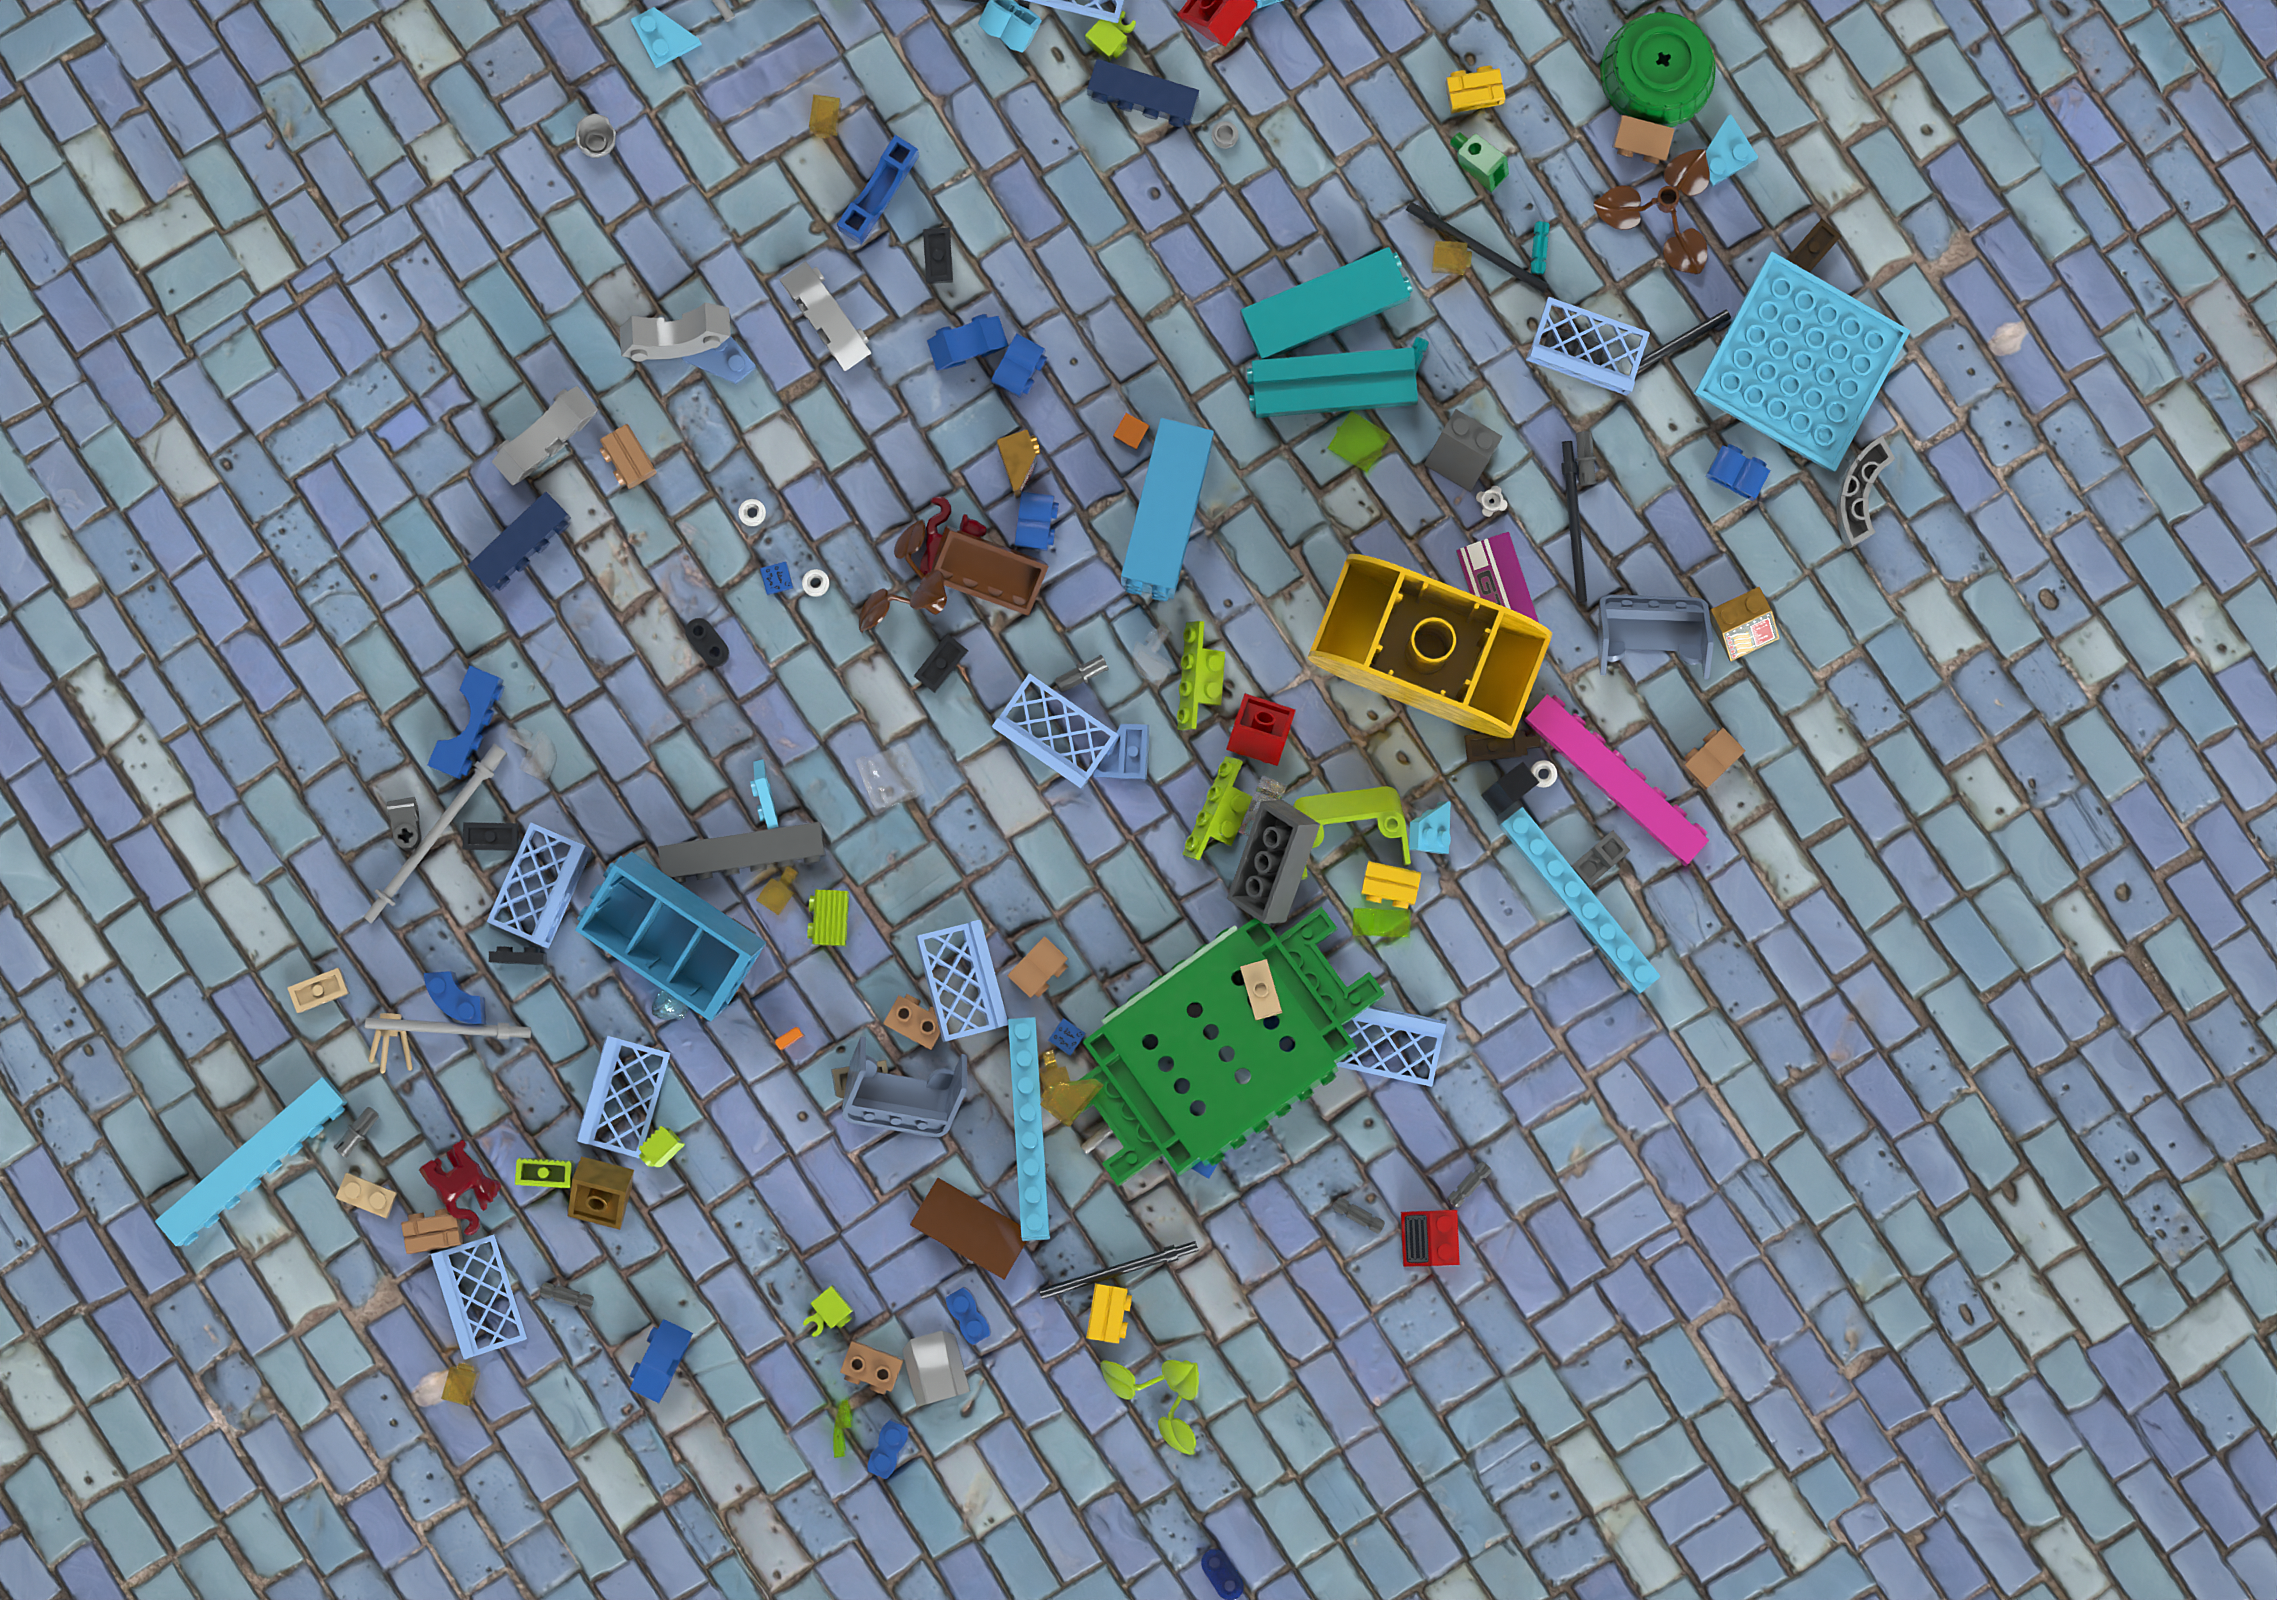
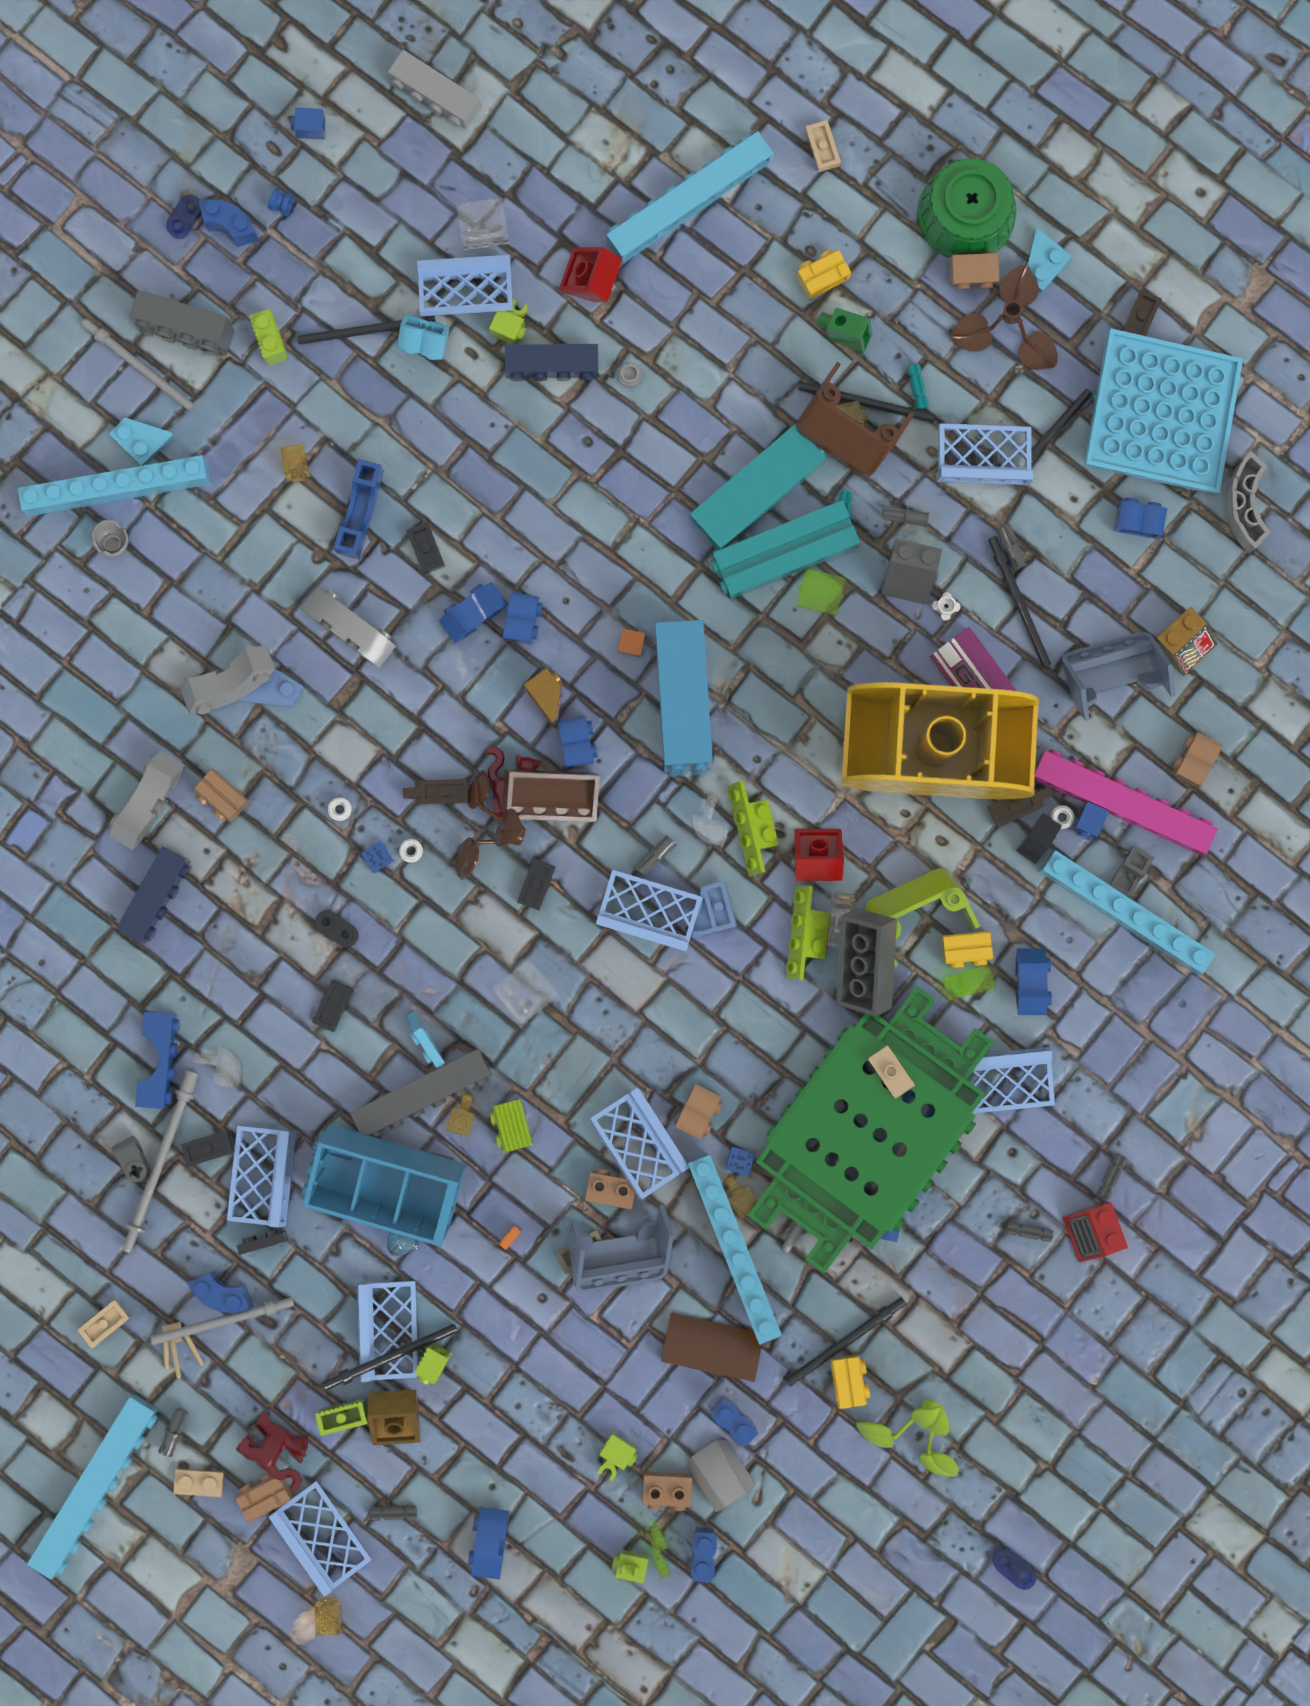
camera: 20 degrees left, 0 degrees up
clear yellow slope [1040,1079,1104,1127] -> none
medium azure wing [1409,801,1451,854] -> none
none -> medium azure brick [18,455,211,517]
none -> black tile [312,980,354,1032]
none -> black bar [321,1324,458,1391]
none -> dark brown hinge [403,779,468,805]
none -> lime brick [612,1549,649,1584]
none -> reddish brown windscreen [796,362,914,477]
none -> dark grey axle [882,506,929,527]
none -> blue brick [1015,948,1052,1015]
none -> blue brick [1073,802,1109,840]

